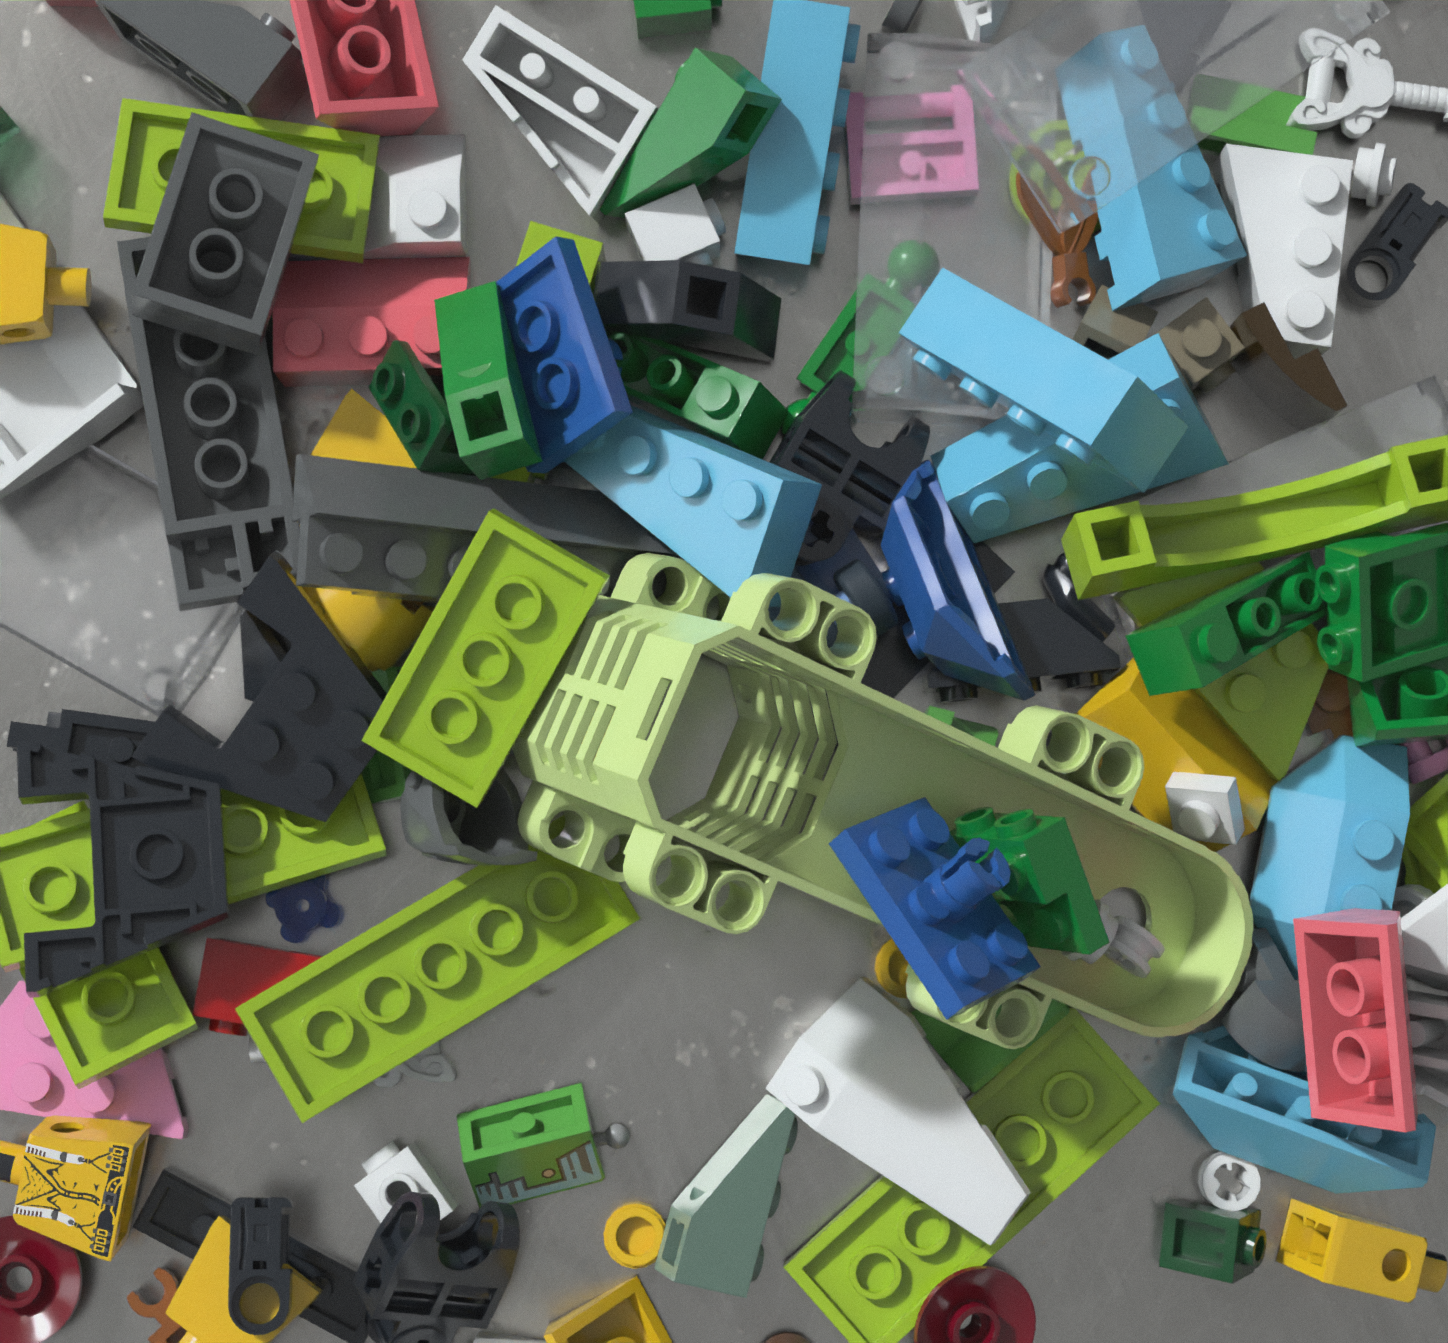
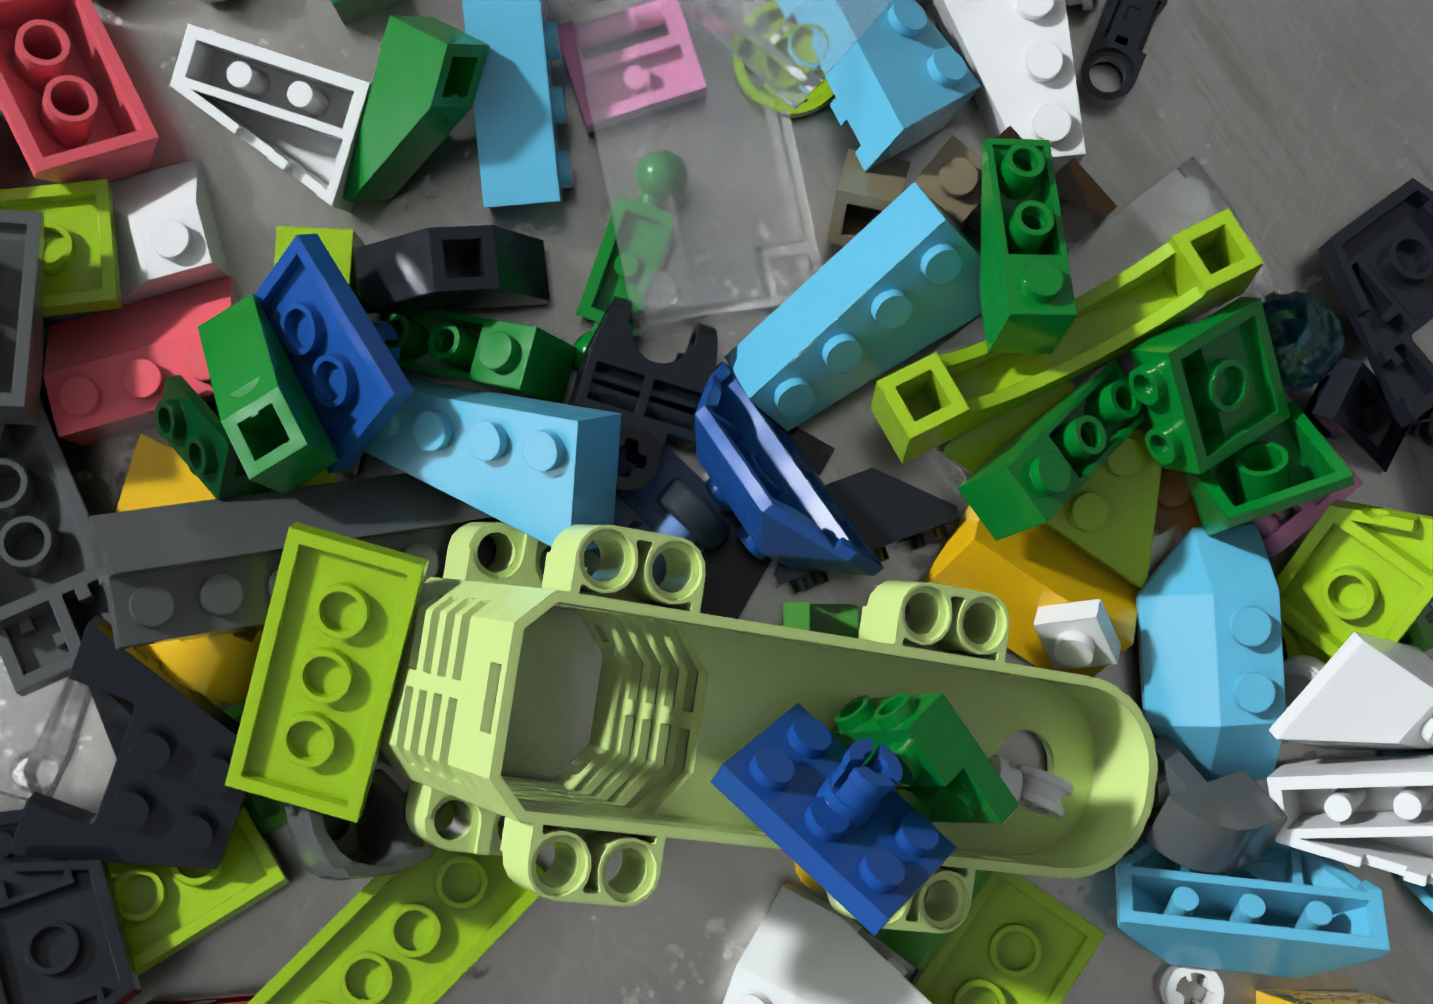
camera: 10 degrees left, 0 degrees up
clear blue plate [266,875,341,943] -> none
white brick [625,184,727,267] -> none
medium azure wedge [899,268,1189,493] -> none
dark orange piece [1016,168,1099,308] -> none
black arm [1043,553,1115,642] -> none
coral slope [1293,908,1418,1133] -> none
none -> green slope [980,138,1077,354]

